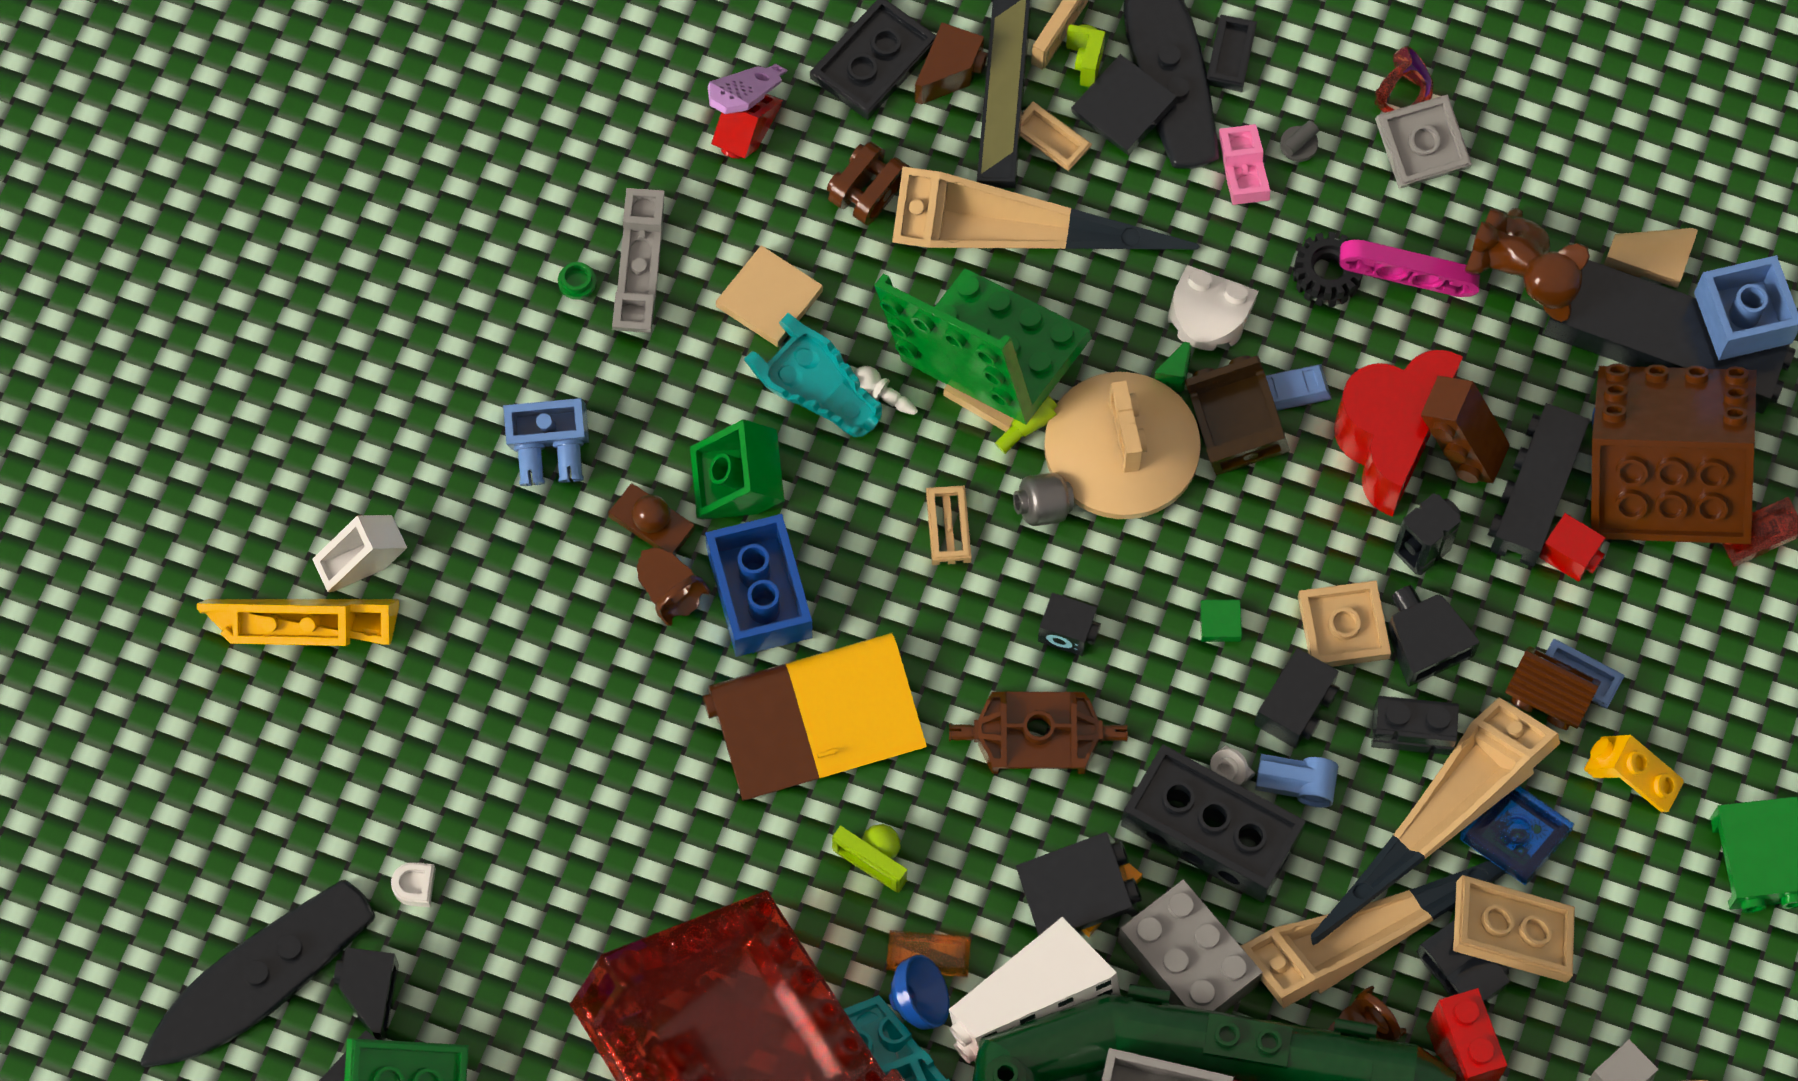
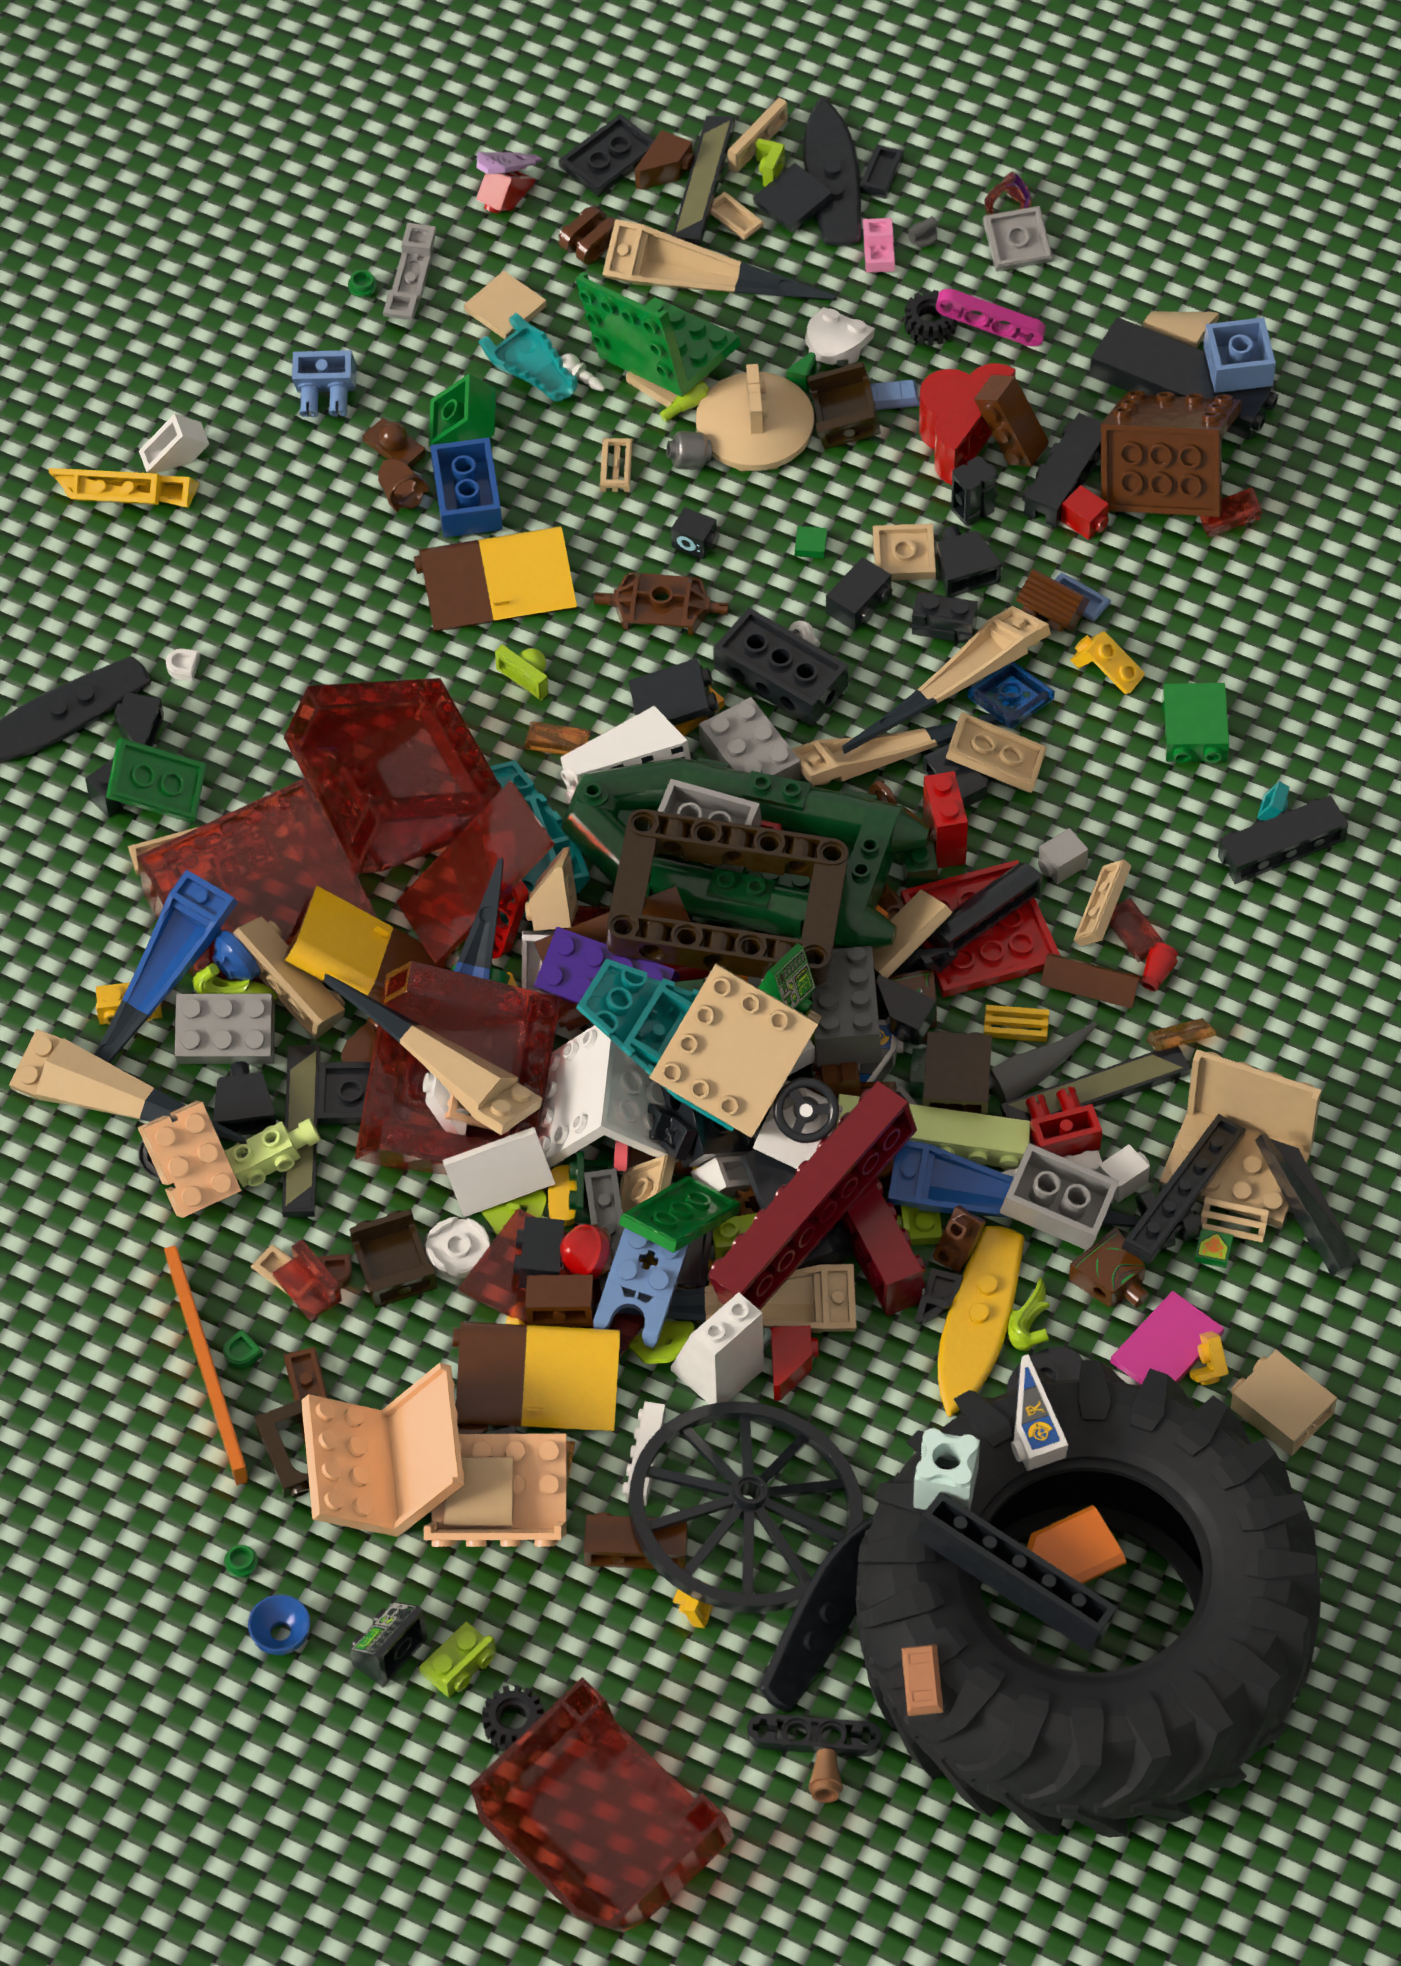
camera: 10 degrees right, 10 degrees down
blue piece [889,955,950,1030] -> none
medium blue piece [1255,754,1339,808] -> none
reddish brown animal [1465,208,1590,322] -> none

